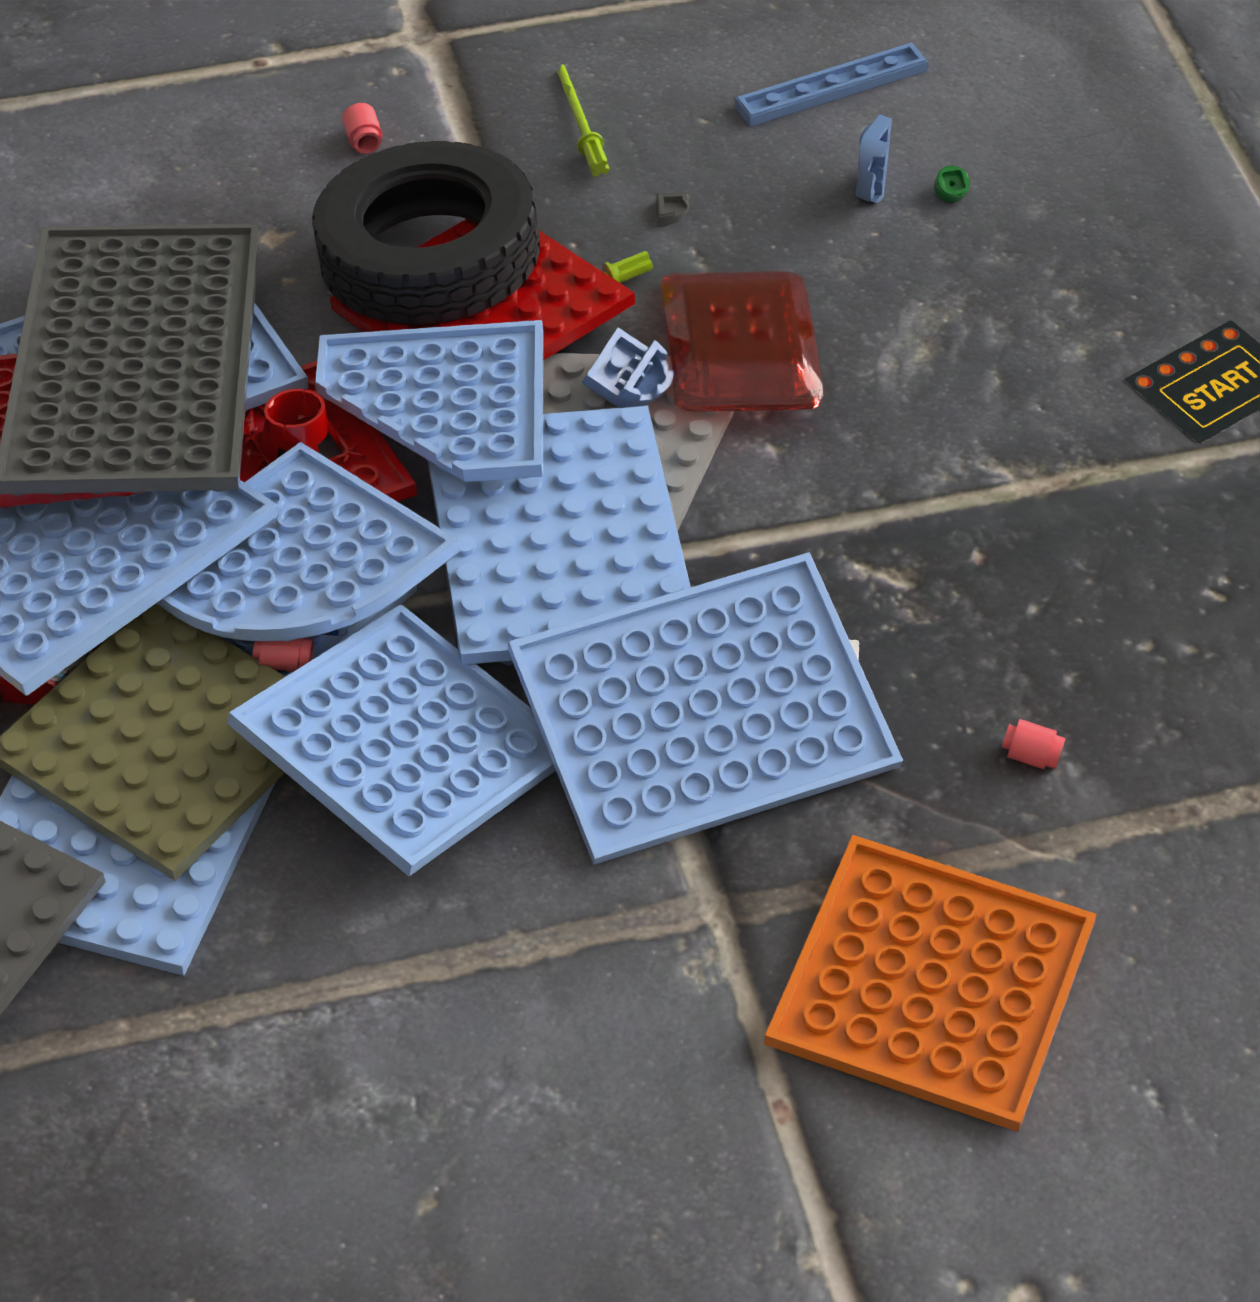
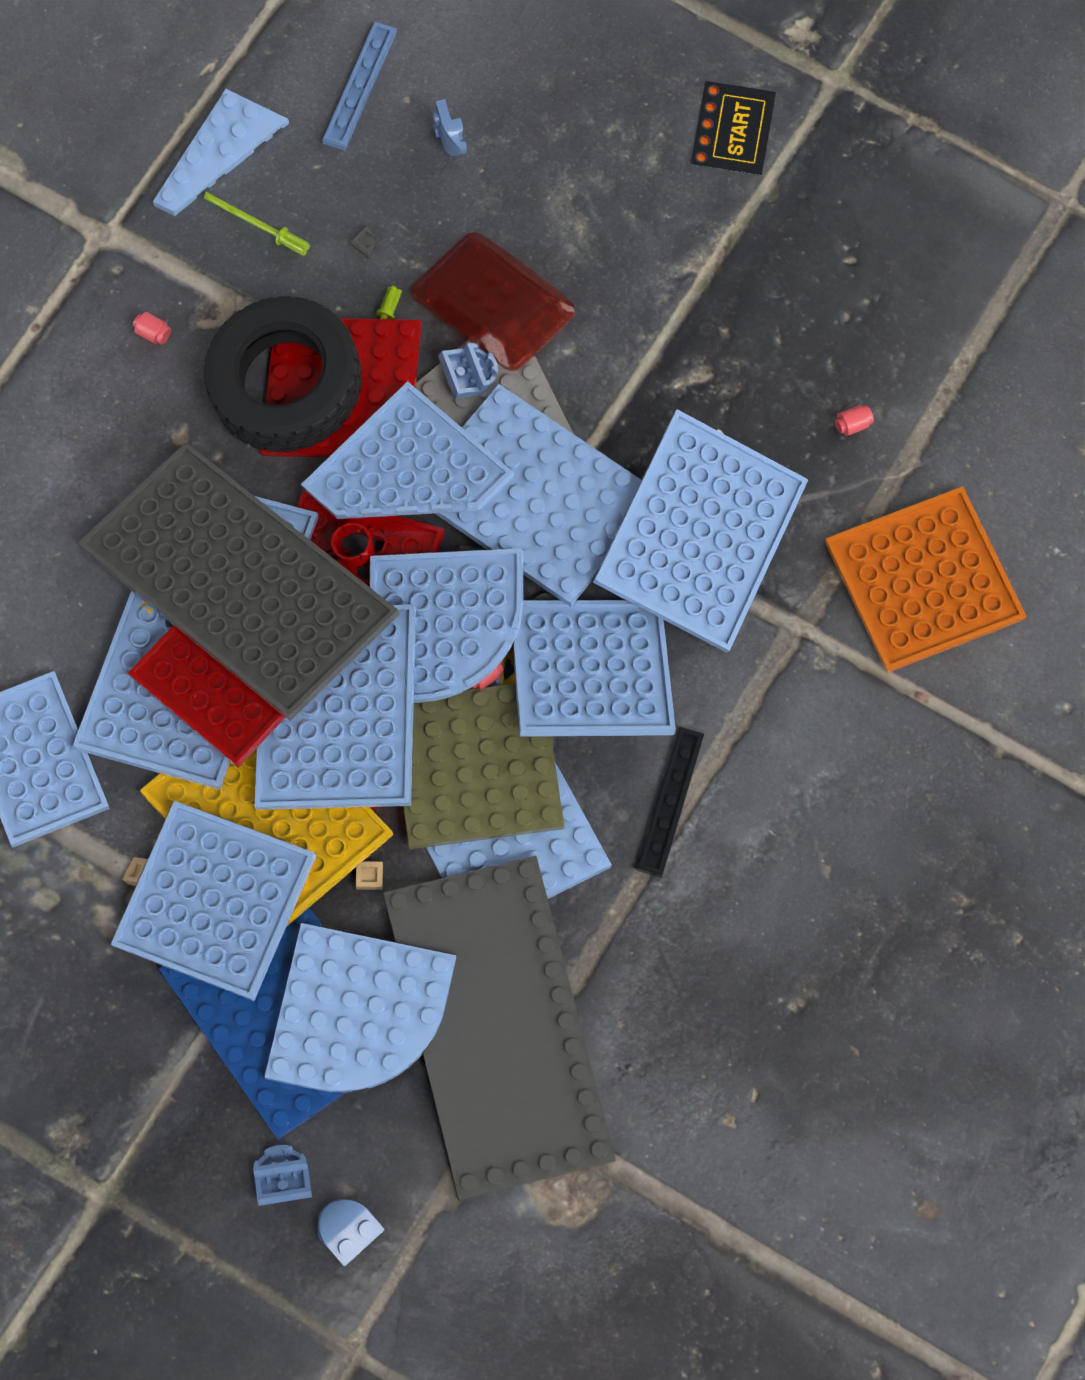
camera: 45 degrees left, 20 degrees up
green tile [934,165,970,202] -> none
none -> light blue wing [153,89,289,216]
none -> black tile [637,727,704,878]

